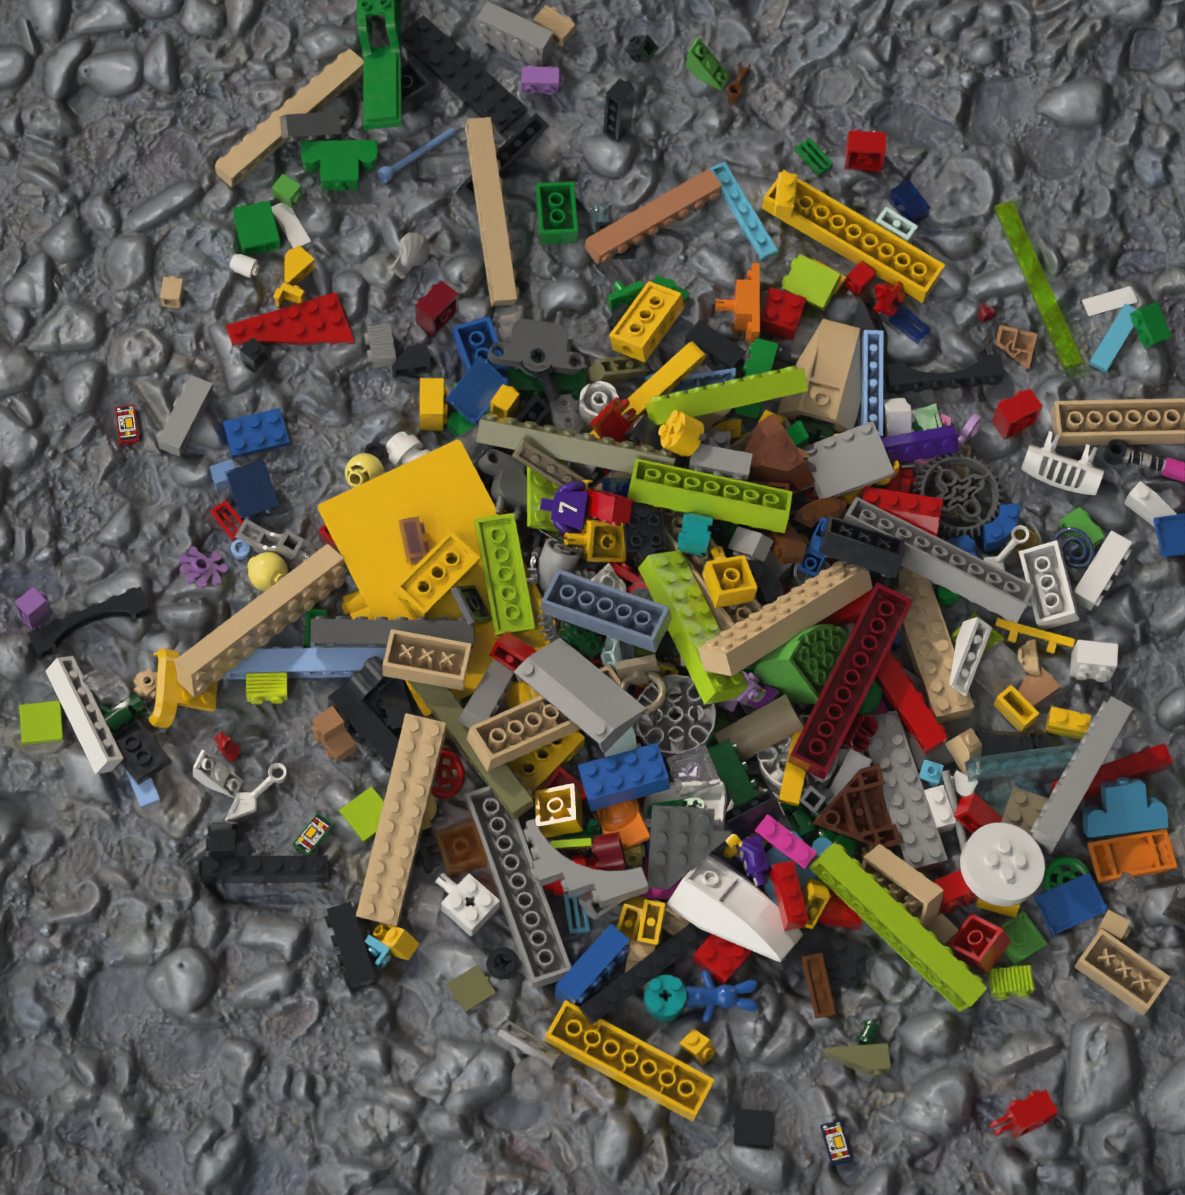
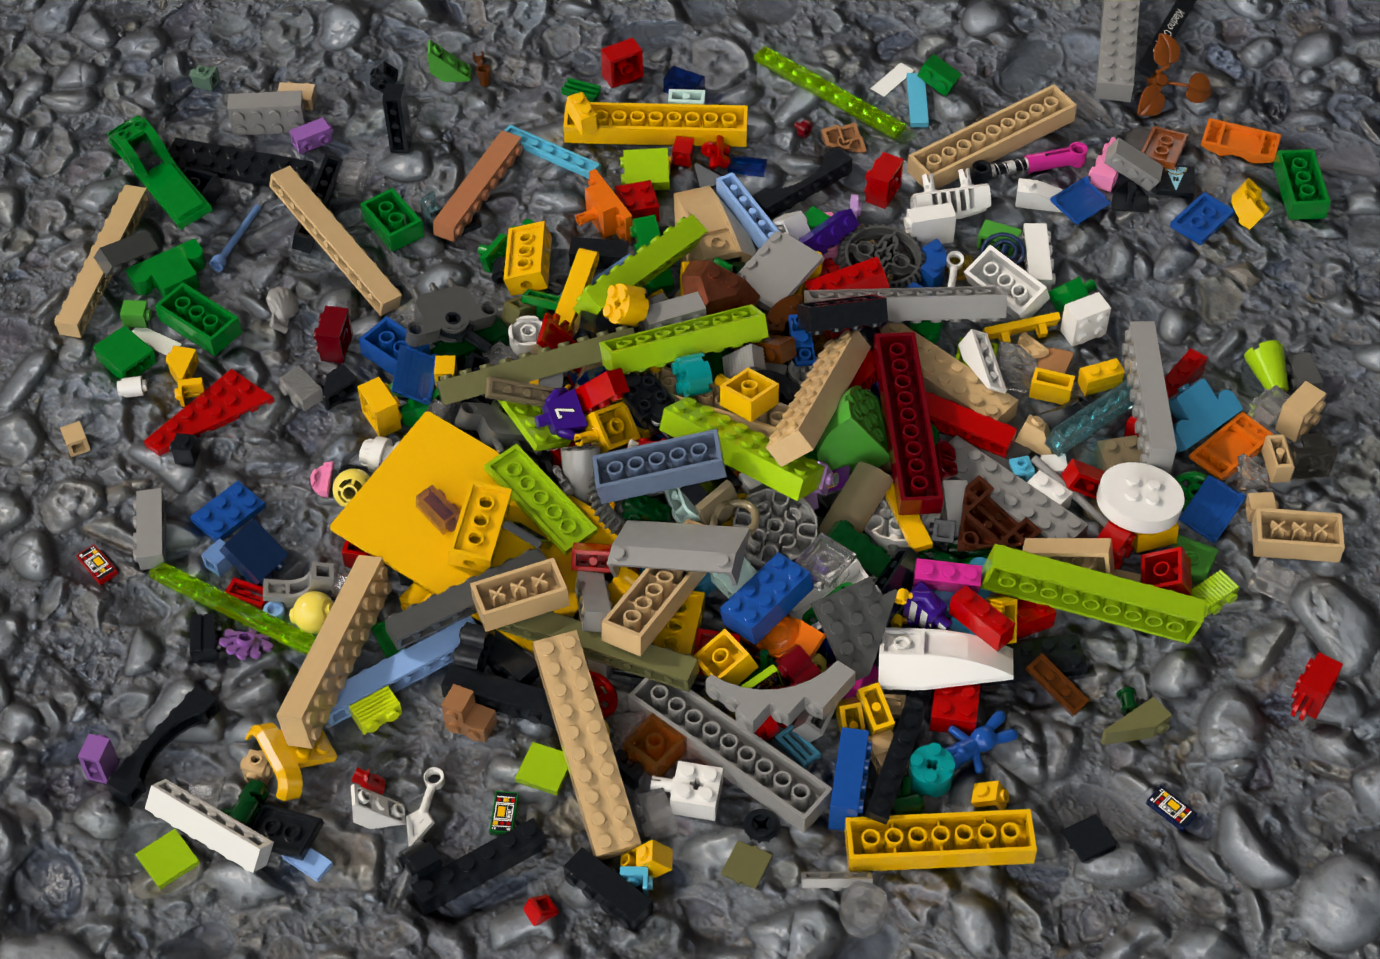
camera: 25 degrees left, 15 degrees down
none -> clear neon green plate [149,562,316,655]
none -> green brick [155,282,242,356]
none -> black brick [190,613,223,663]
none -> bright pink plate [310,461,335,498]
none -> green tile [521,289,561,319]
none -> red slope [523,894,559,926]
none -> dark green piece [890,777,925,815]
none -> white brick [904,202,956,247]
none -> green brick [1048,276,1097,312]
none -> tan brick [1261,434,1295,483]

